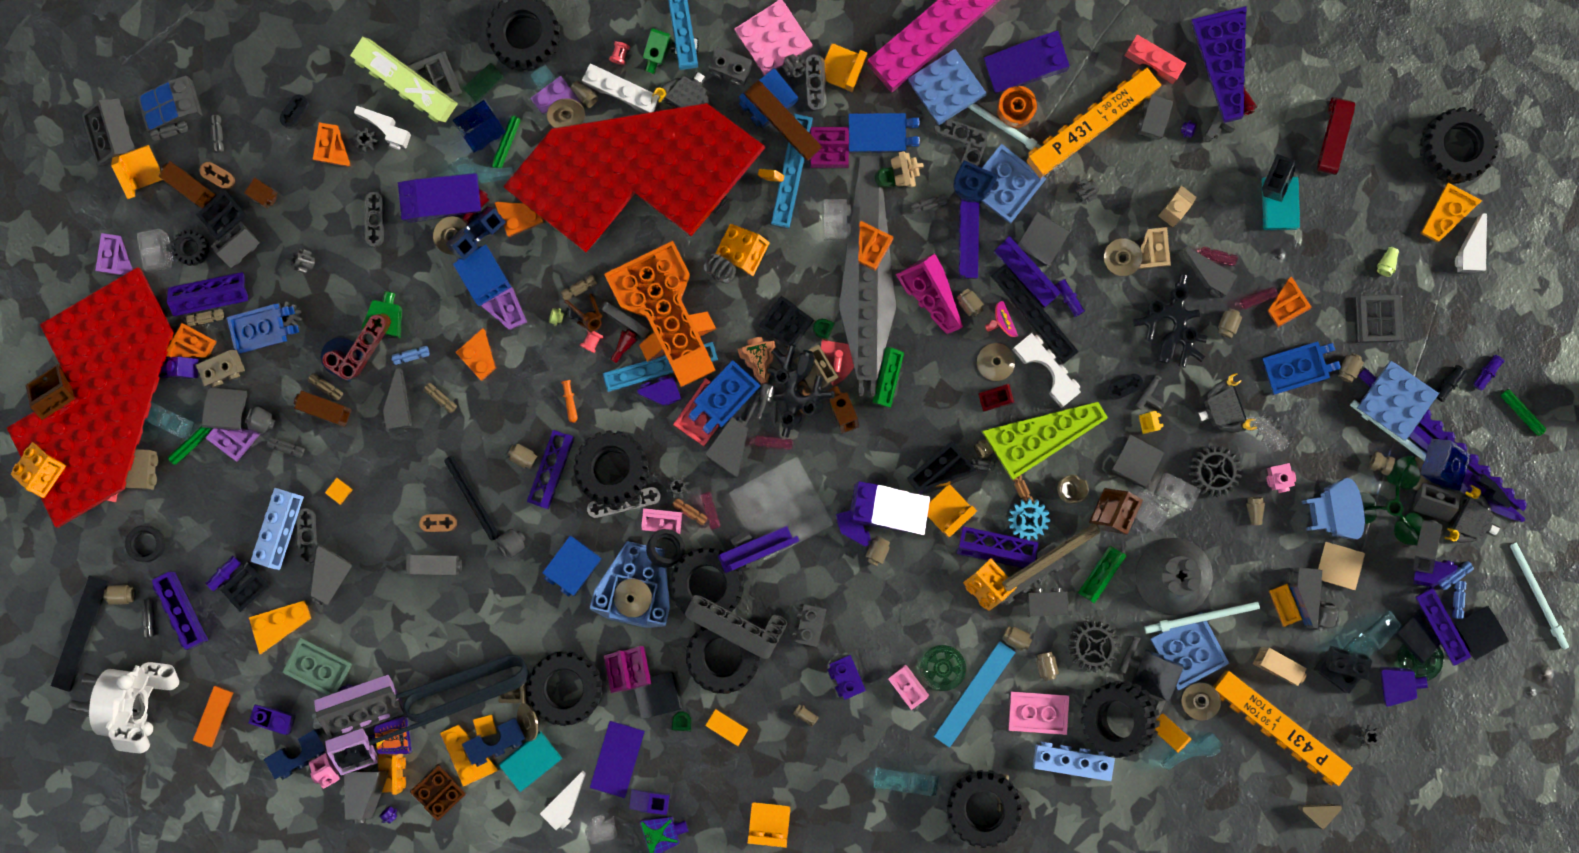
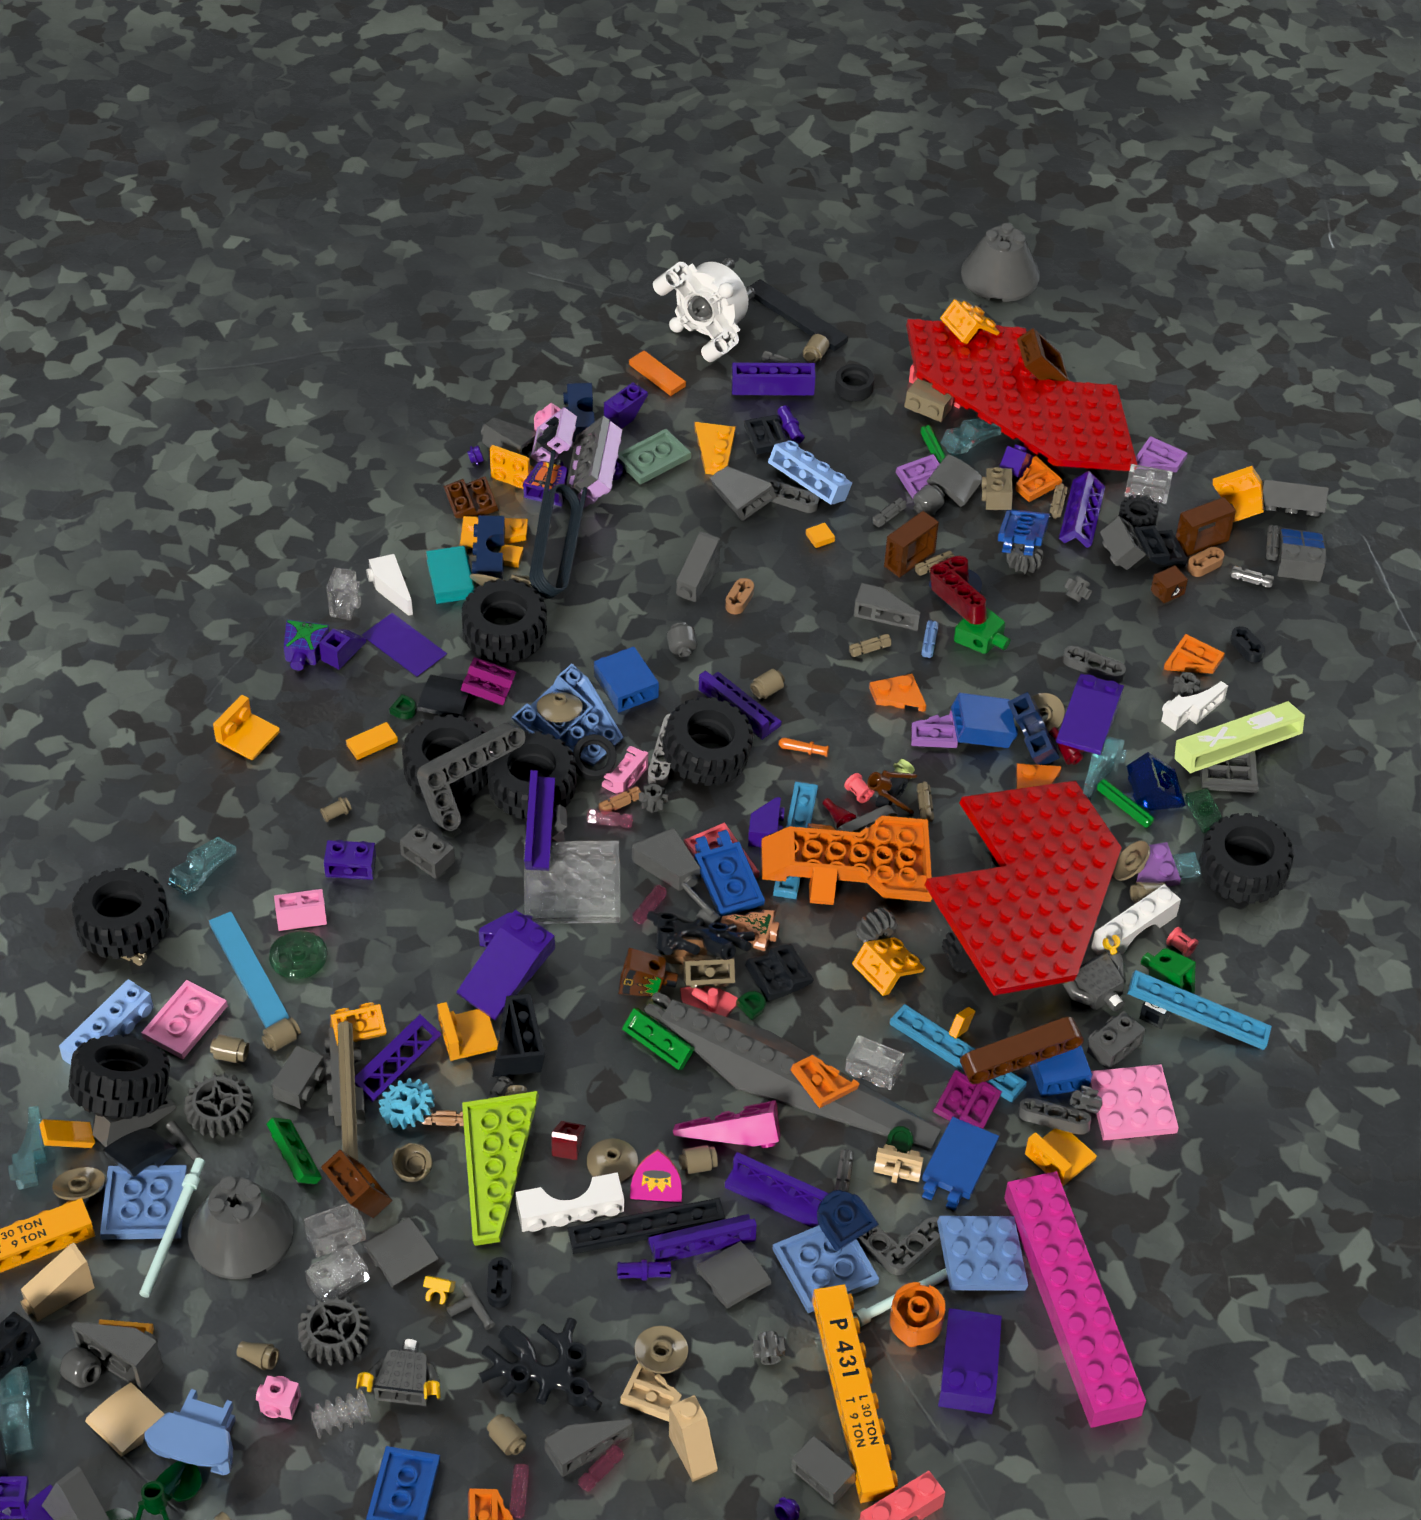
camera: 115 degrees right, 35 degrees down
black axle [444,456,500,541] -> none
dark tan brick [865,536,890,566] -> none

